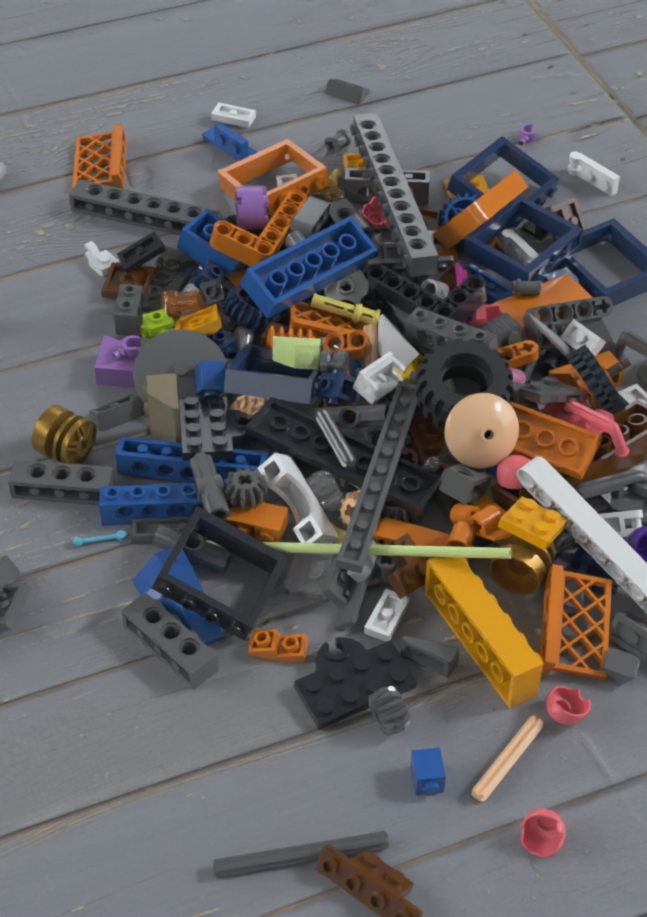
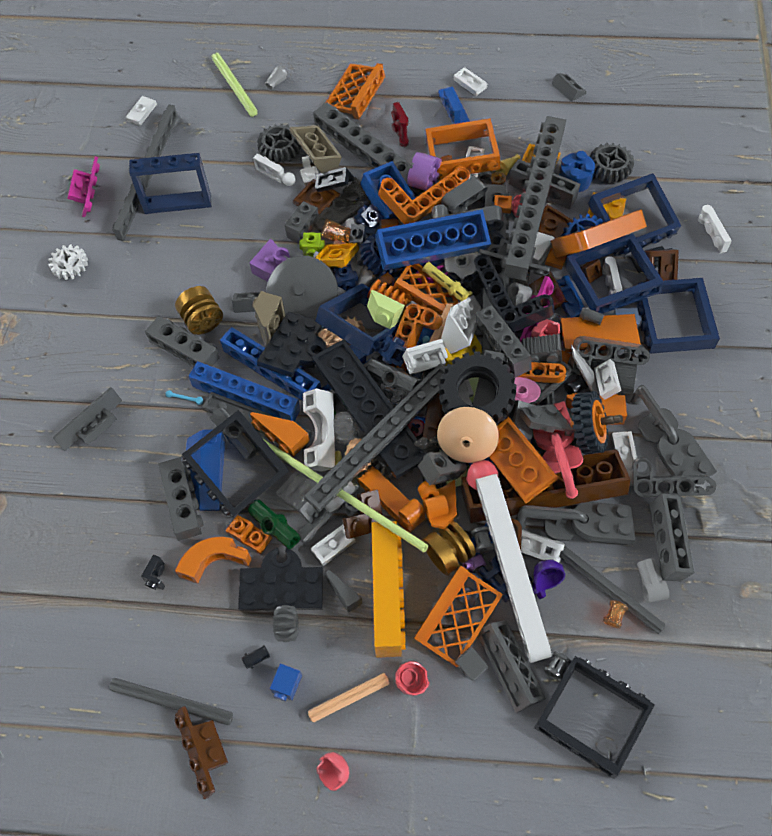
camera: 30 degrees right, 15 degrees up
dark grey piece [190,452,230,521] -> none
blue brick [195,361,225,397] -> none
dark grey gear [224,466,268,510] -> none
axle [316,409,356,469] -> none
dark grey wheel [320,350,349,373] -> none
dark grey bush [324,129,351,154] -> none
light orange plate [498,496,568,550] -> none
medium lavender piece [518,123,537,146] -> none
none -> black bracket [141,554,165,590]
none -> orange arch [175,537,252,584]
none -> black pin [241,645,270,669]
none -> dark green piece [248,499,301,550]
none -> white plate [253,154,295,186]
none -> dark grey gear [257,123,301,164]
none -> dark tan slope [289,125,342,173]
none -> dark red plate [391,102,409,147]
none -> orange tile [494,195,512,214]
none -> blue brick [559,151,595,192]
none -> dark grey gear [590,142,634,184]

